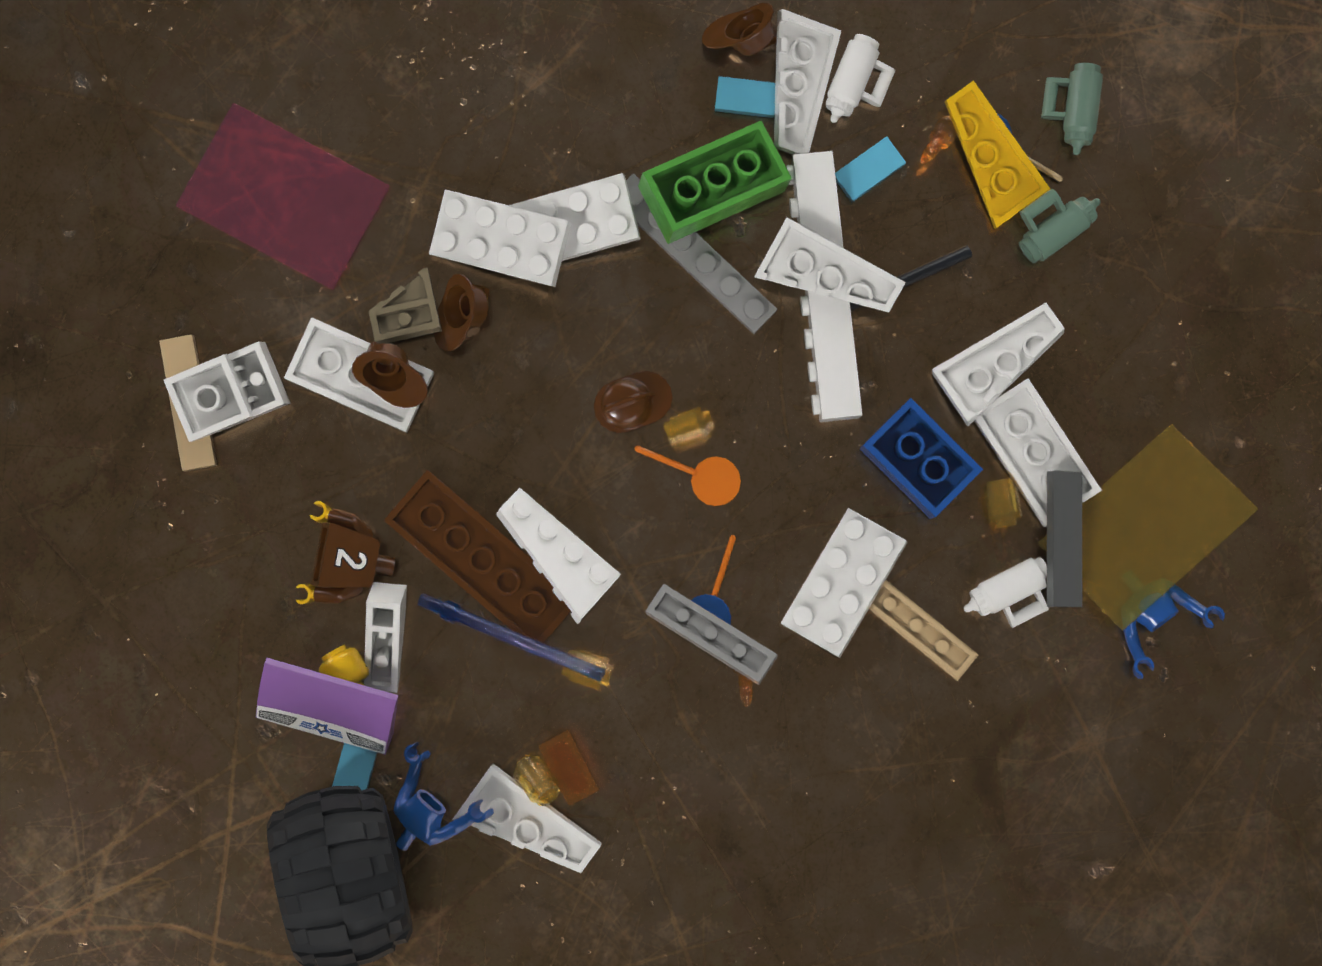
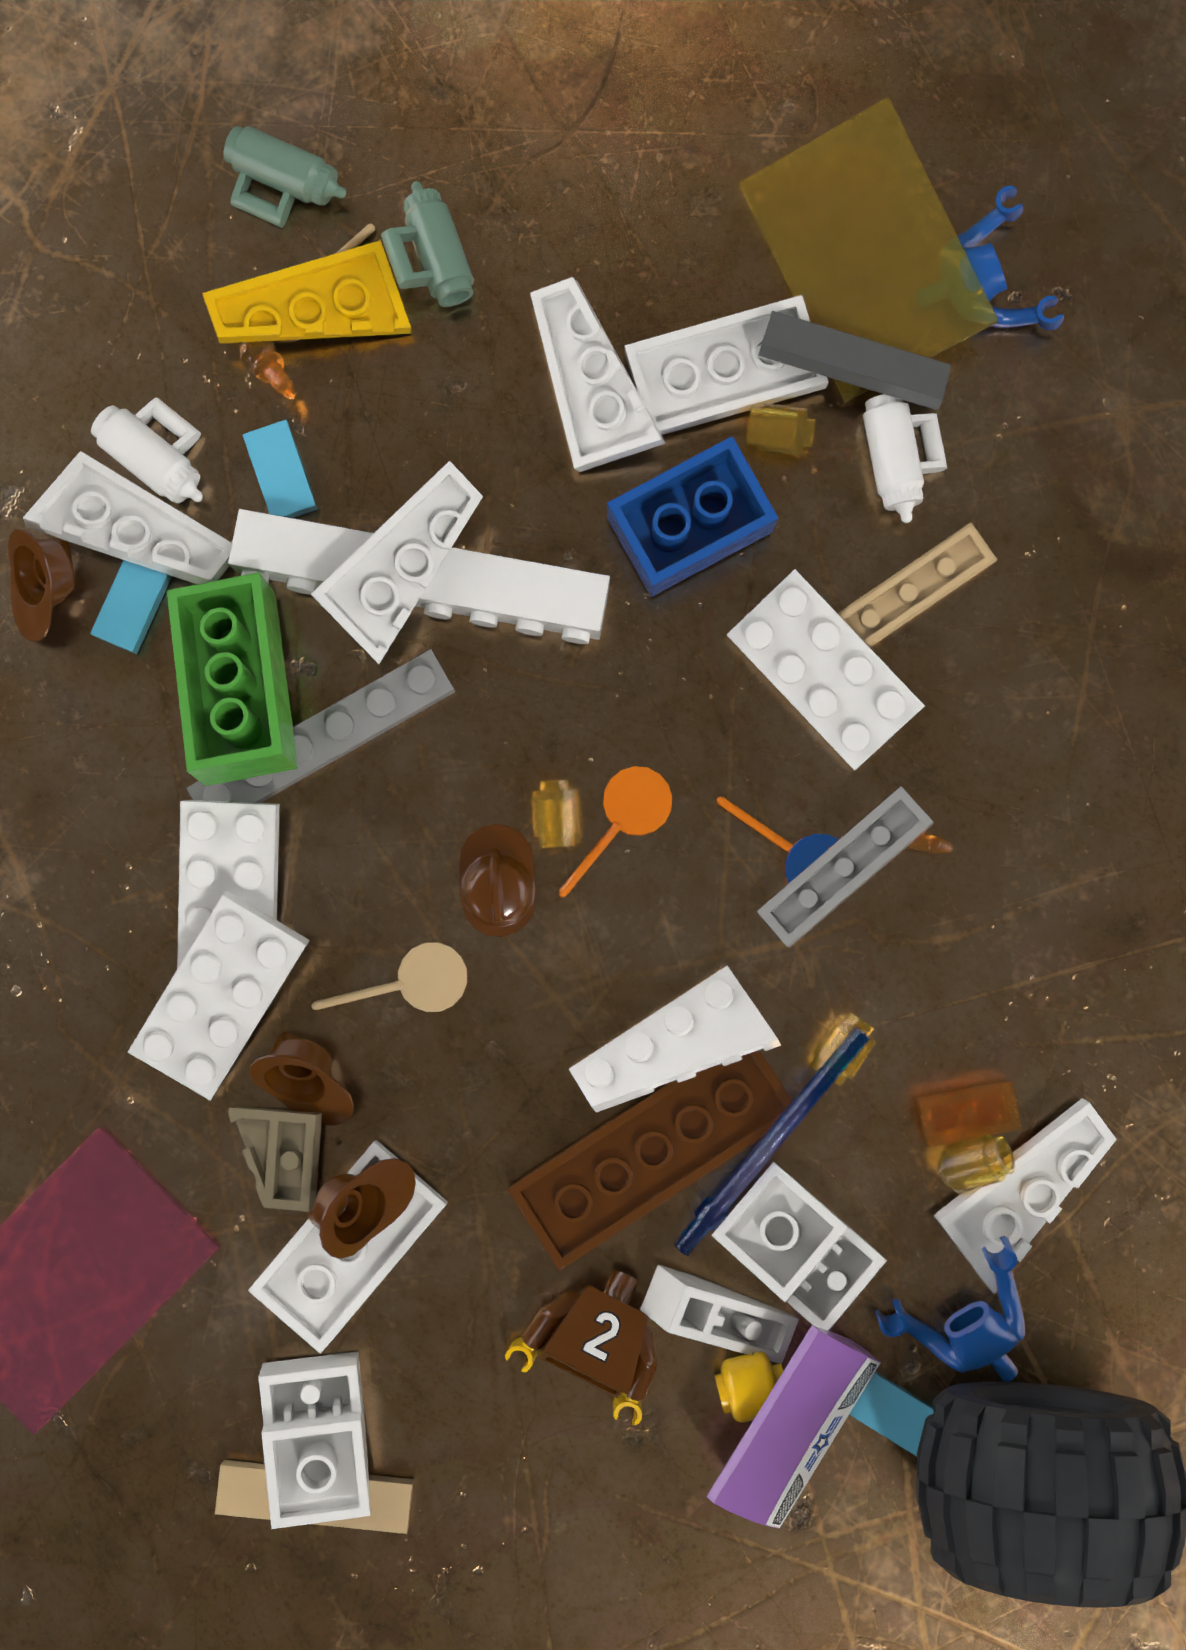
camera: 70 degrees left, 0 degrees up
black bar [850,245,972,311] -> none
none -> tan piece [311,942,467,1012]
none -> white slope [712,1162,888,1331]

